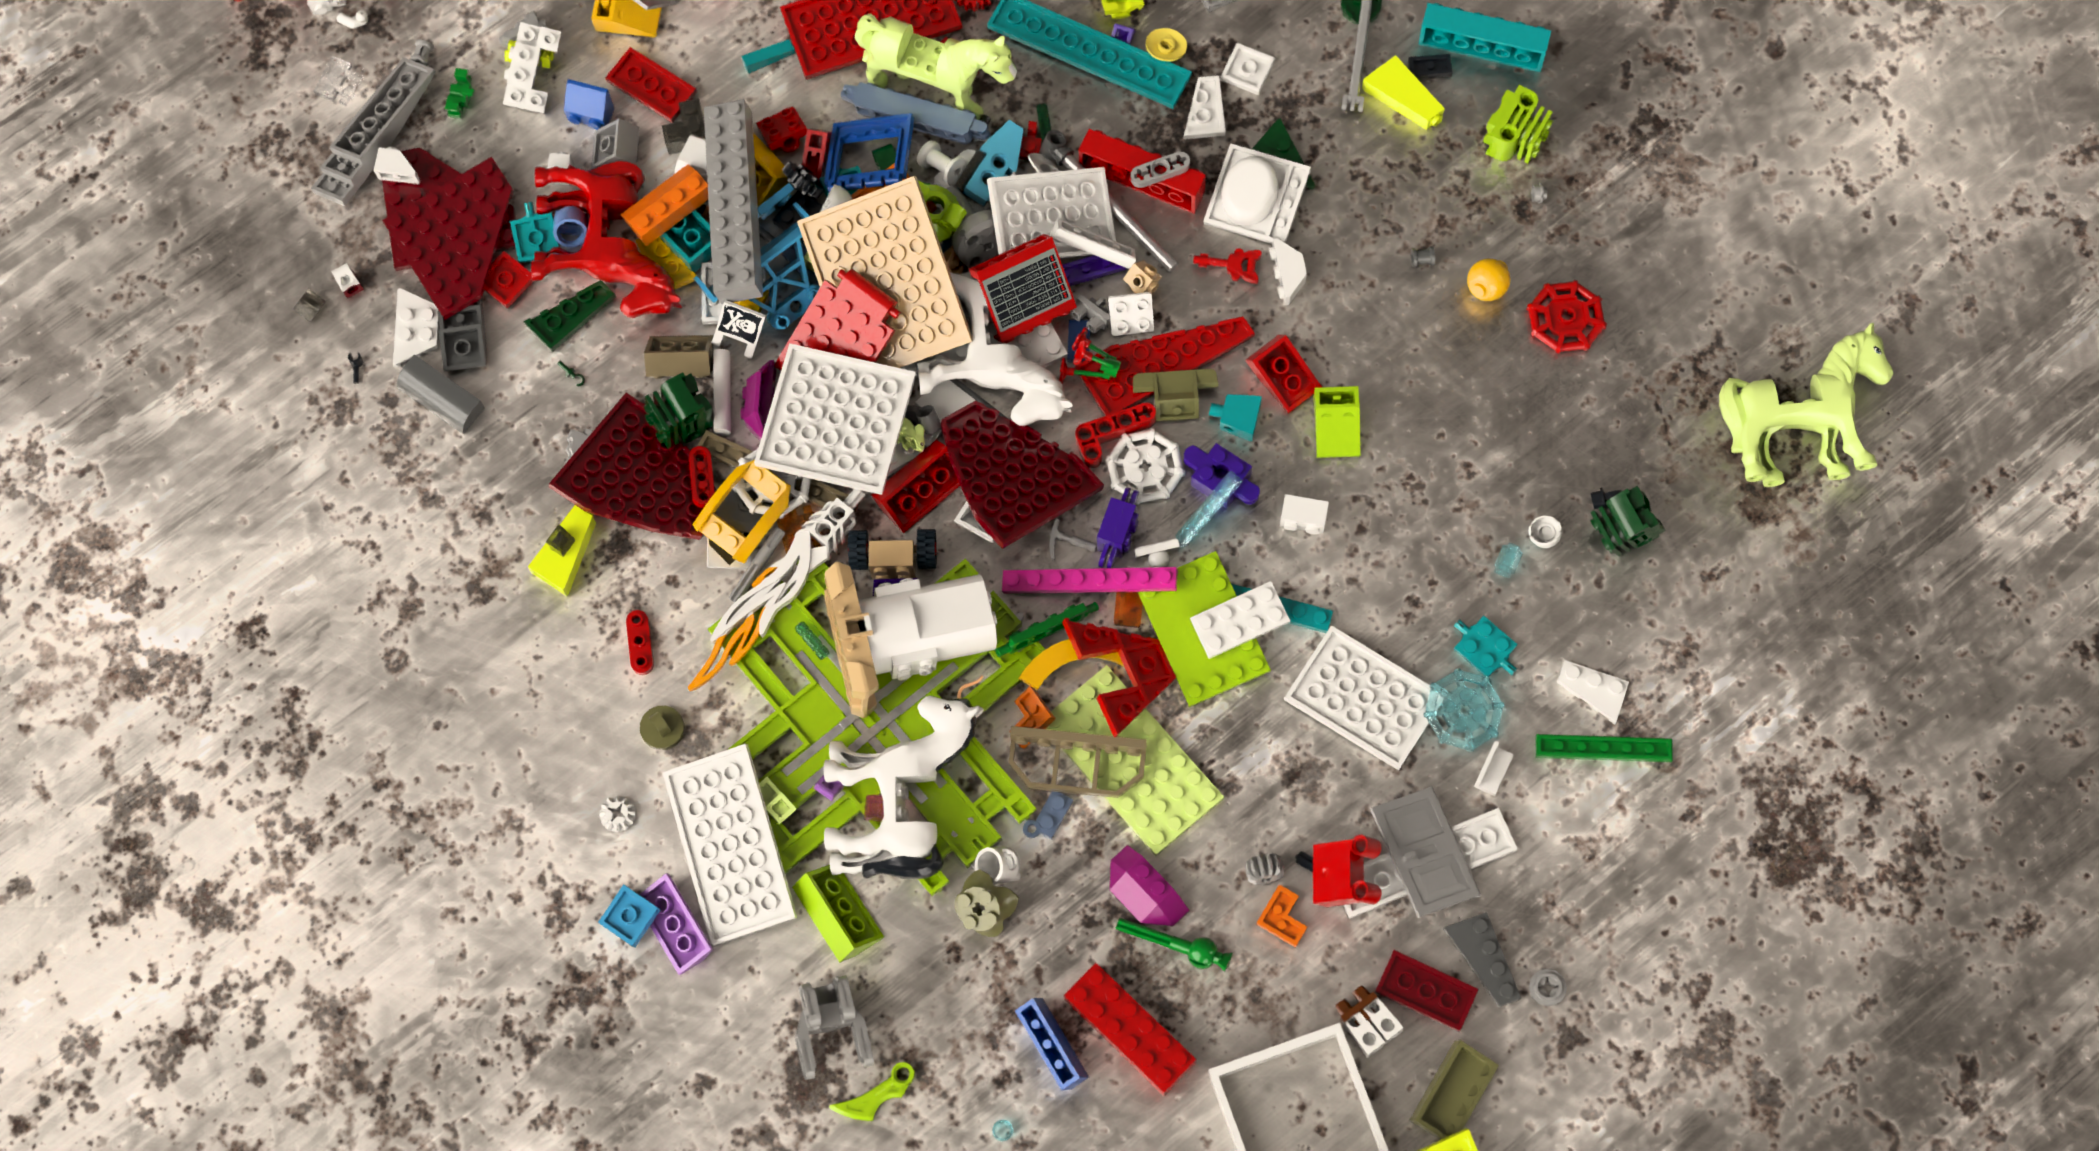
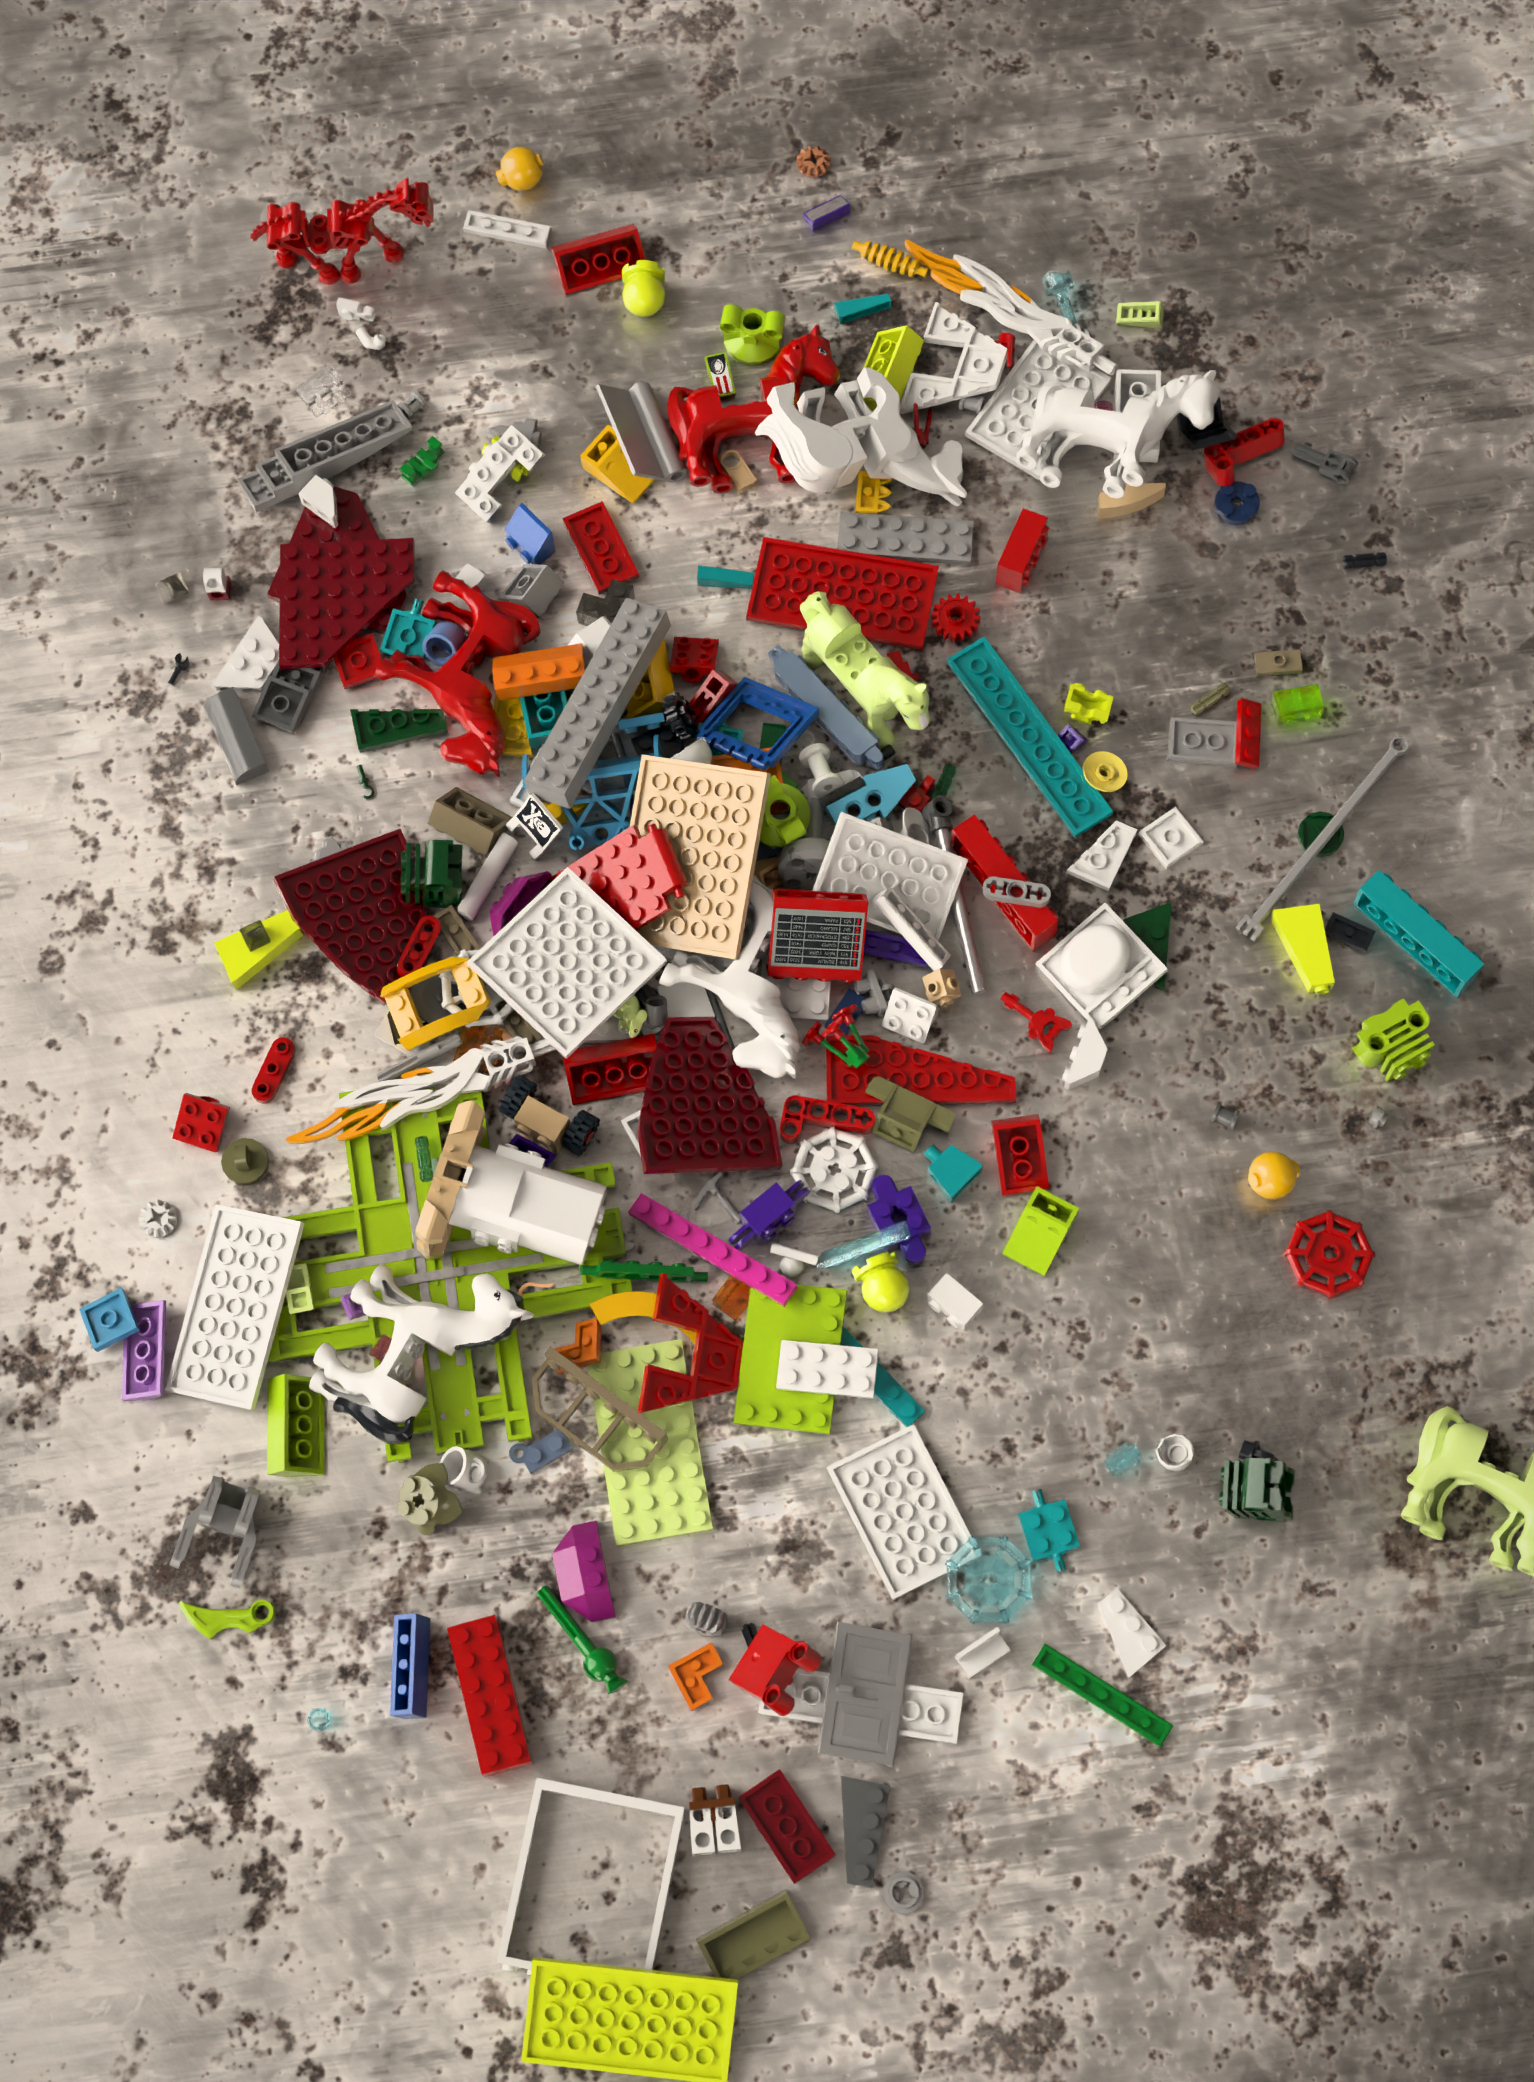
camera: 30 degrees right, 0 degrees up
none -> red plate [172,1093,230,1153]
none -> neon yellow tile [852,1252,909,1313]

